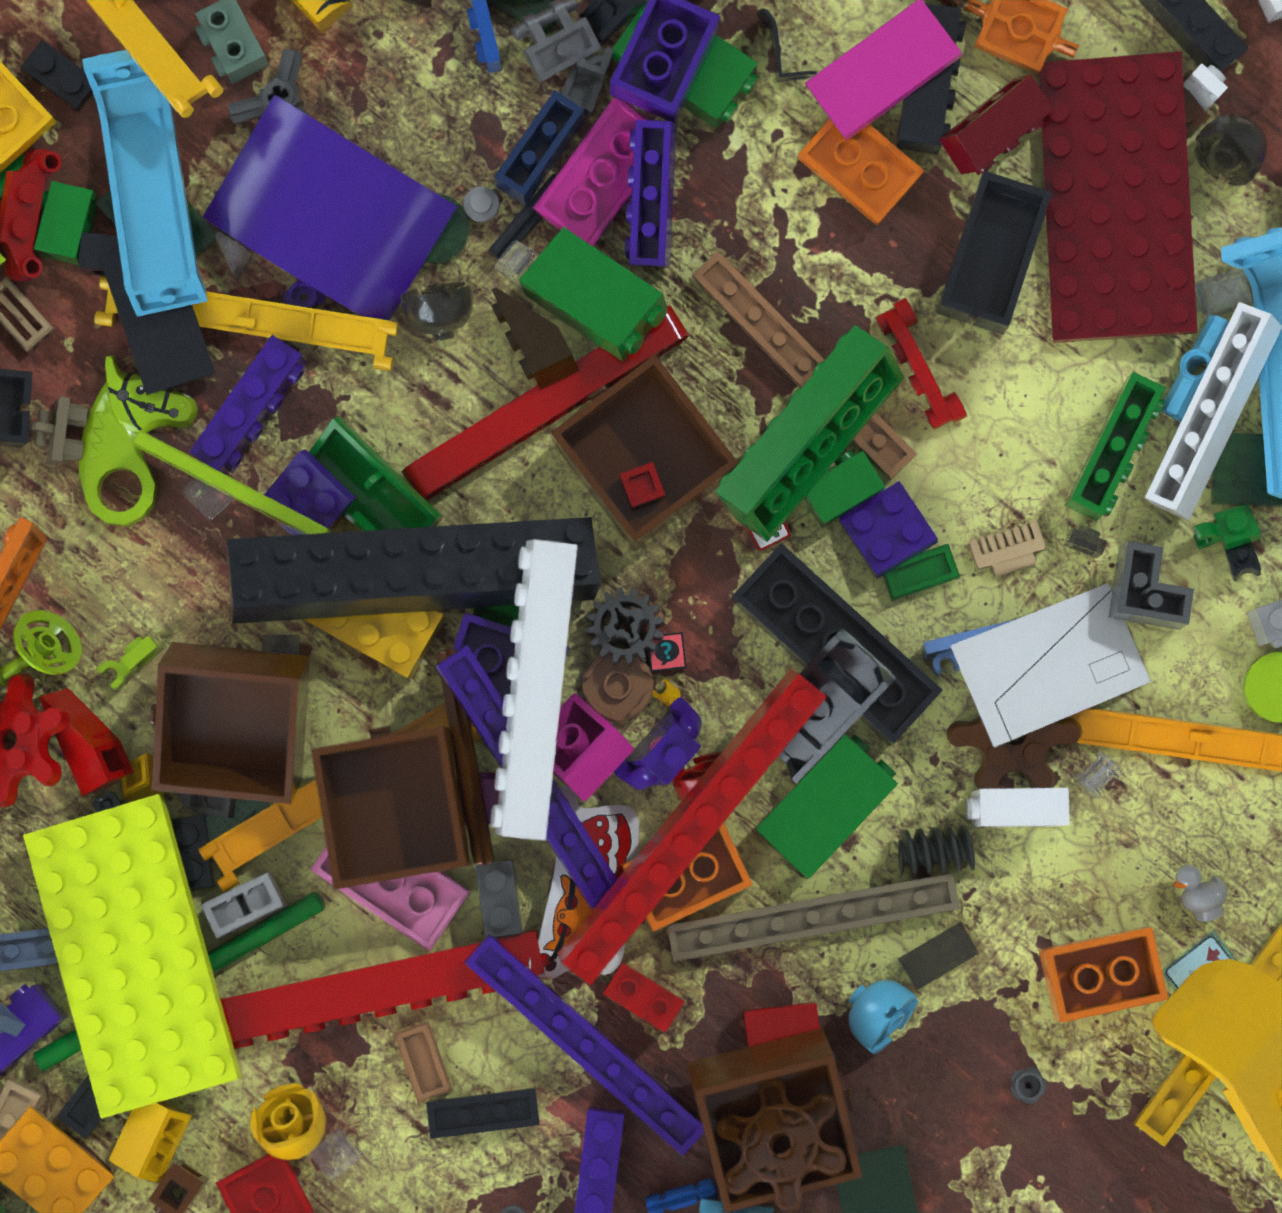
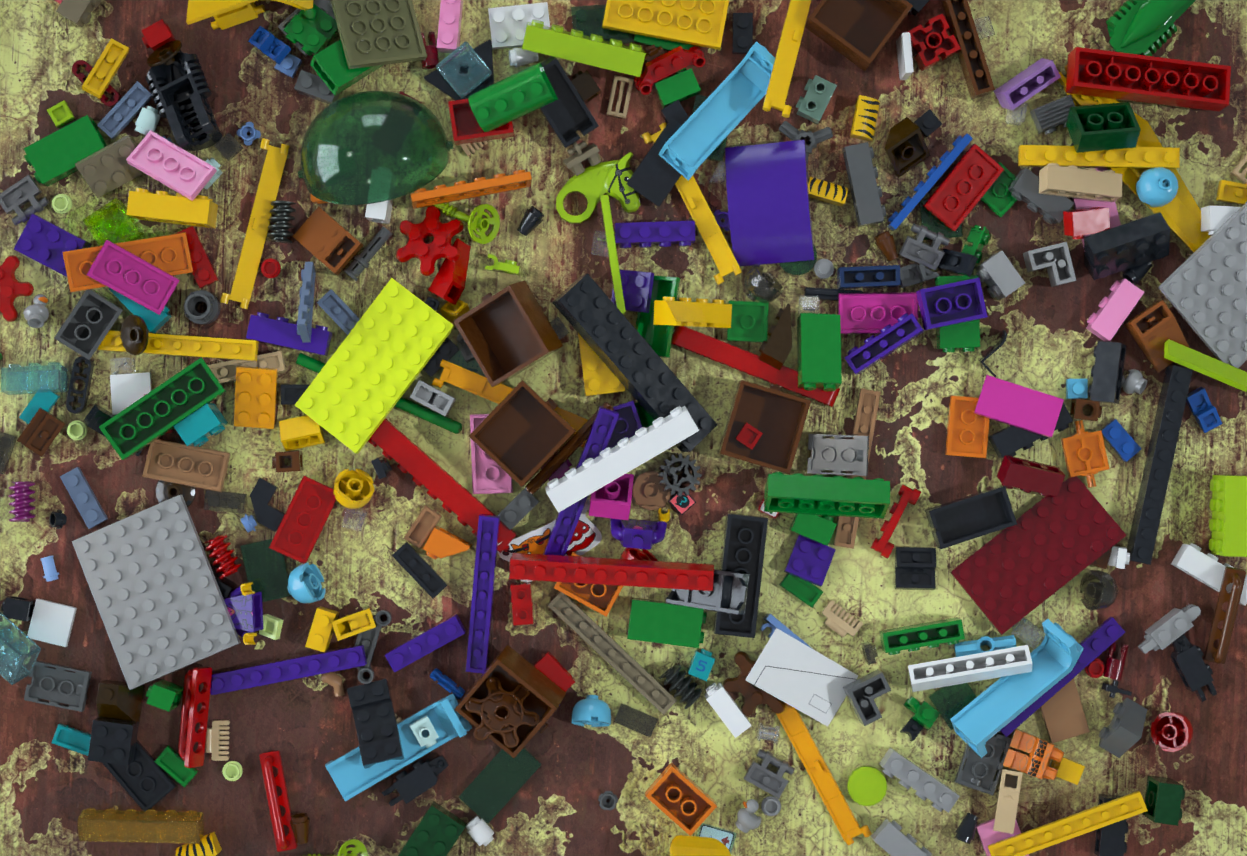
camera: 55 degrees right, 5 degrees up
none -> black plate [371,457,392,479]
none -> orange slope [423,526,473,560]
none -> black cone [517,206,545,236]
none -> yellow wedge [653,297,732,328]
none -> teal brick [687,648,715,681]
none -> green plate [727,301,769,342]
none -> flat silver plate [744,749,795,799]
none -> light grey plate [761,796,781,816]
none -> piece [807,434,869,476]
none -> yellow brick [808,177,848,207]
none -> dark grey brick [842,142,886,227]
none -> reddish brown cone [874,230,899,262]
none -> black slope [895,547,936,590]

